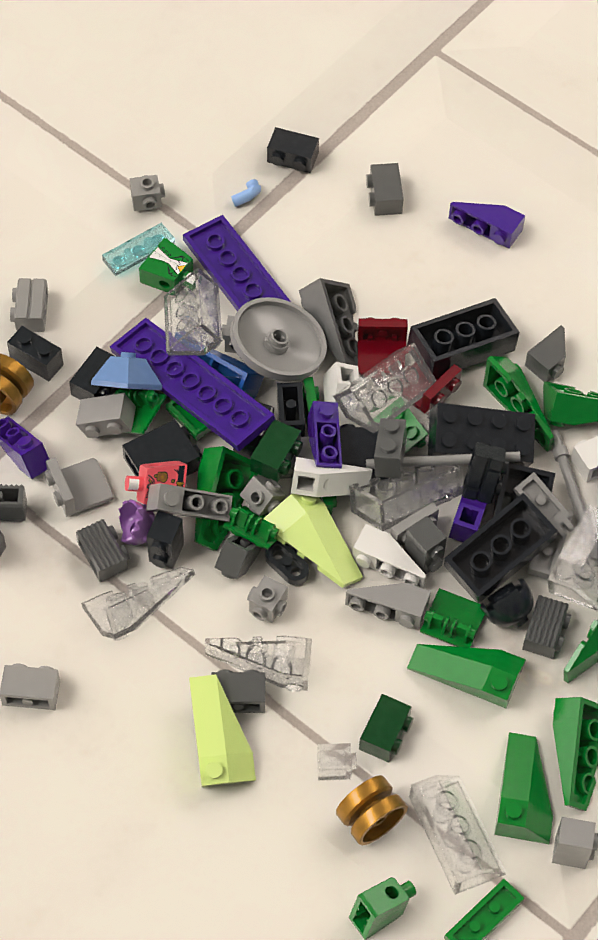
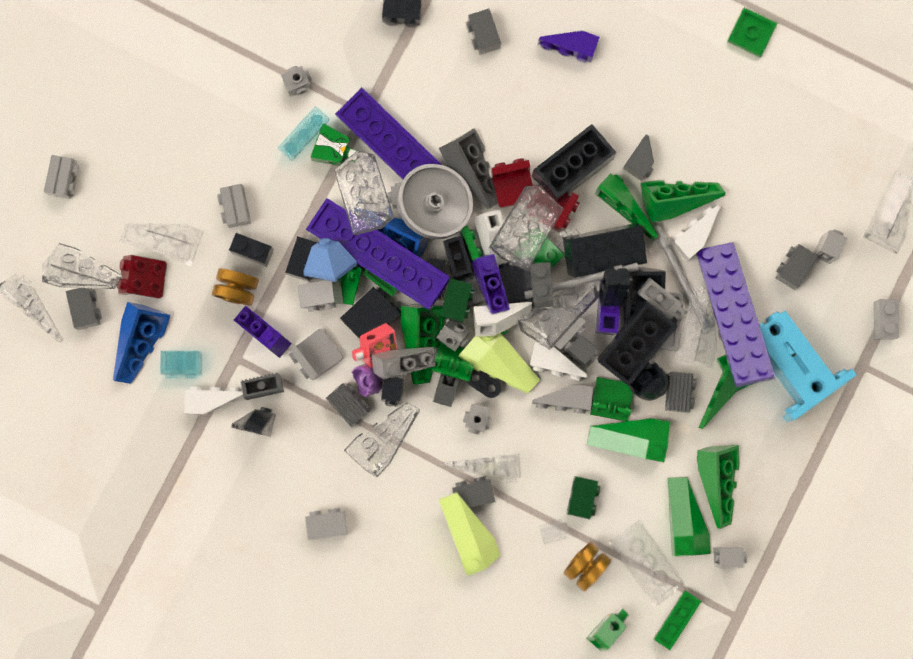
camera: 15 degrees left, 25 degrees up
light blue arm [231,179,261,207] -> none

